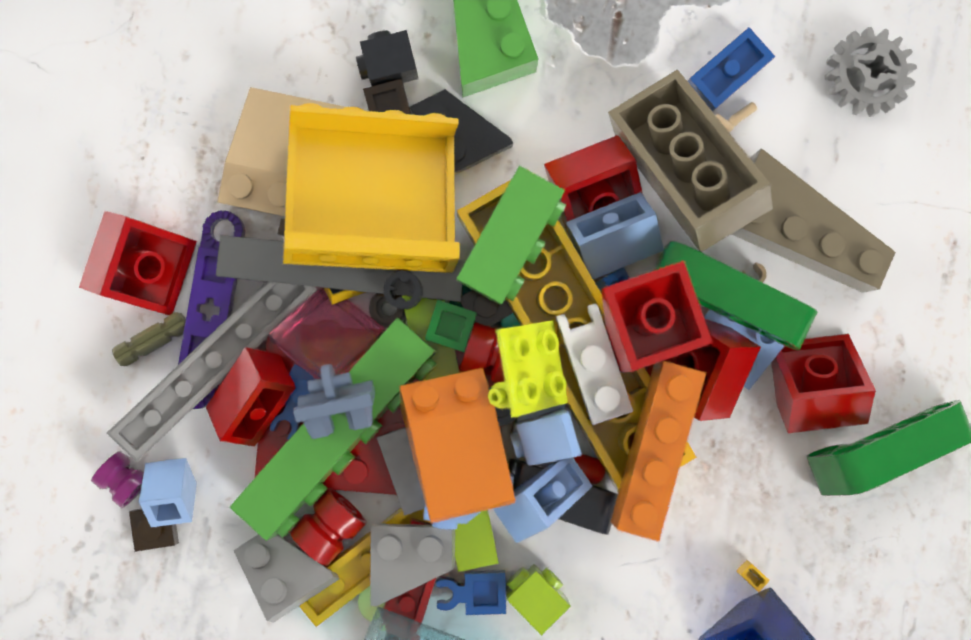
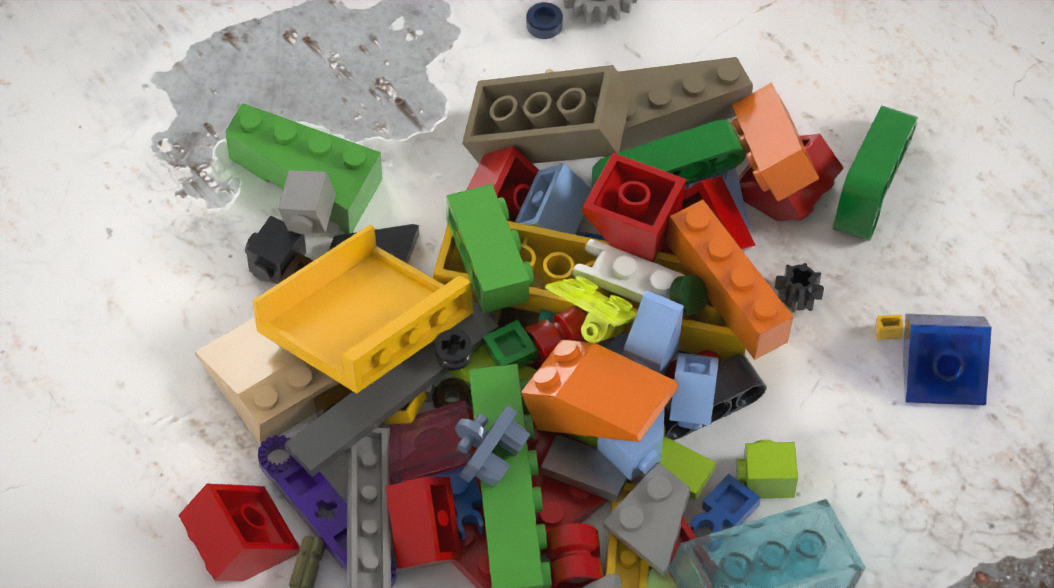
camera: 45 degrees left, 30 degrees down
blue plate [688,27,776,112] -> none
none -> light grey brick [278,170,336,234]
none -> dark blue tile [526,2,563,39]
none -> dark green tile [669,274,707,316]
none -> orange brick [732,82,819,201]
none -> black gear [774,263,824,313]

